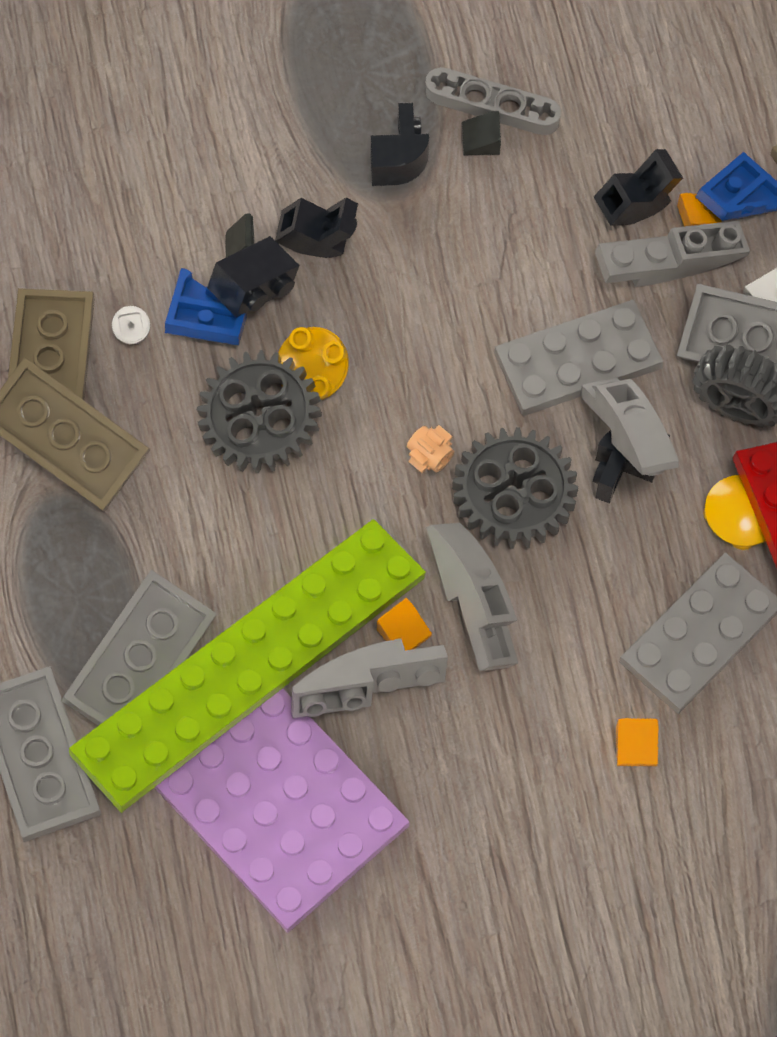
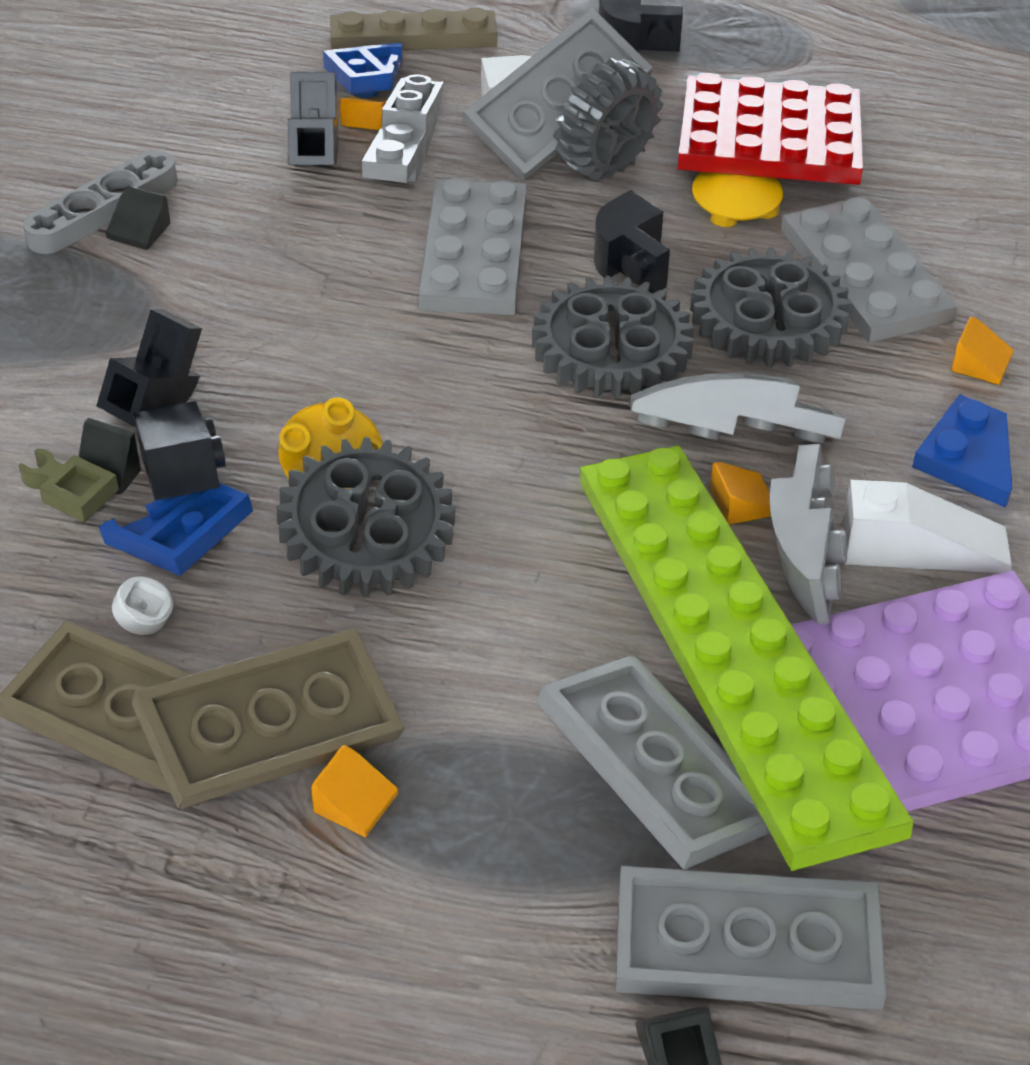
camera: 65 degrees left, 20 degrees down
black brick [371,103,429,186] -> none
light nougat gear [407,425,454,473] -> none
light grey slope [581,377,679,476] -> none
none -> olive plate [19,449,119,523]
none -> light orange slope [311,745,398,838]
none -> dark grey gear [690,247,851,367]
none -> white slope [842,480,1012,573]
none -> blue wing [912,394,1012,507]

